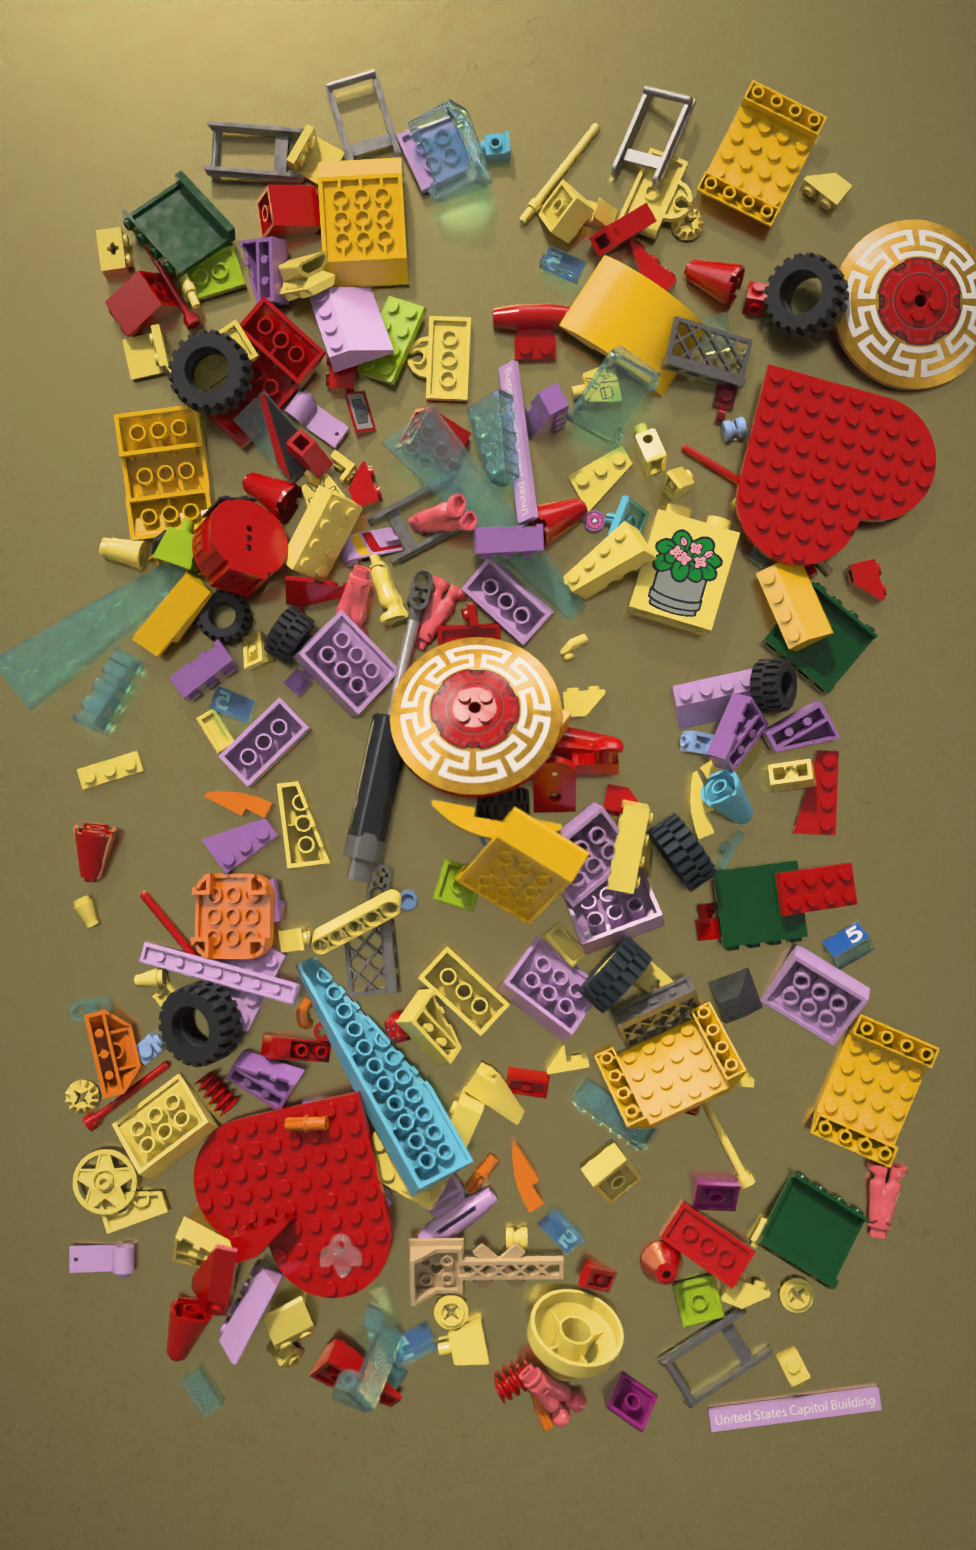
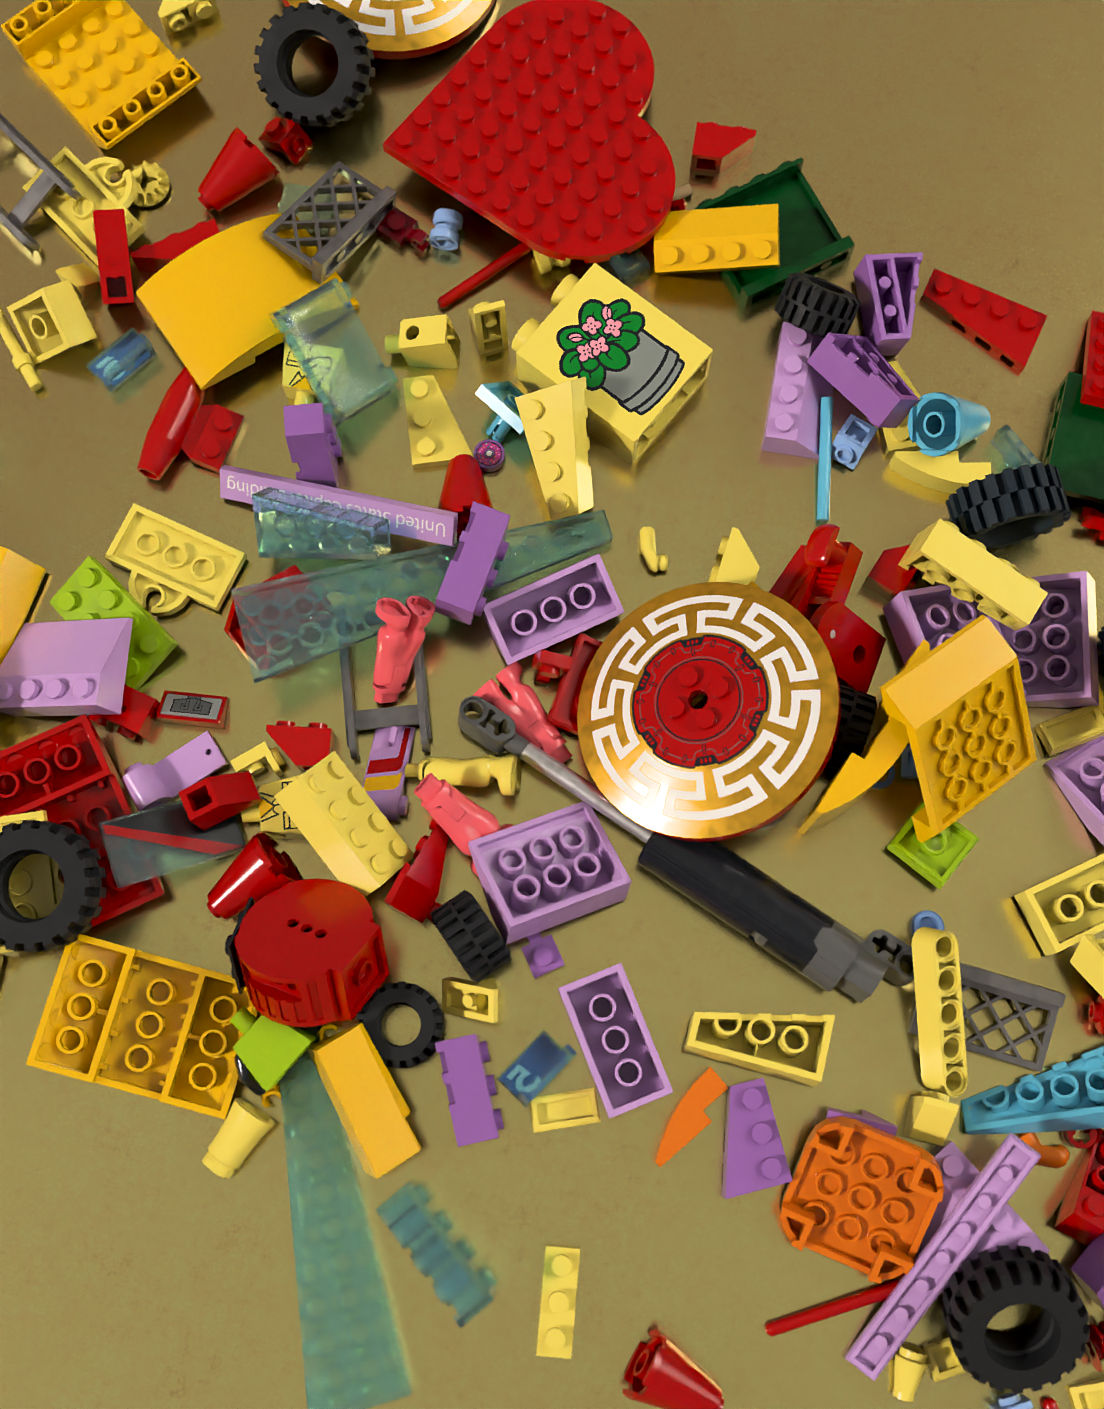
camera: 70 degrees left, 10 degrees down
light yellow brick [768,759,816,792] -> none
none -> medium azure bar [817,396,833,522]

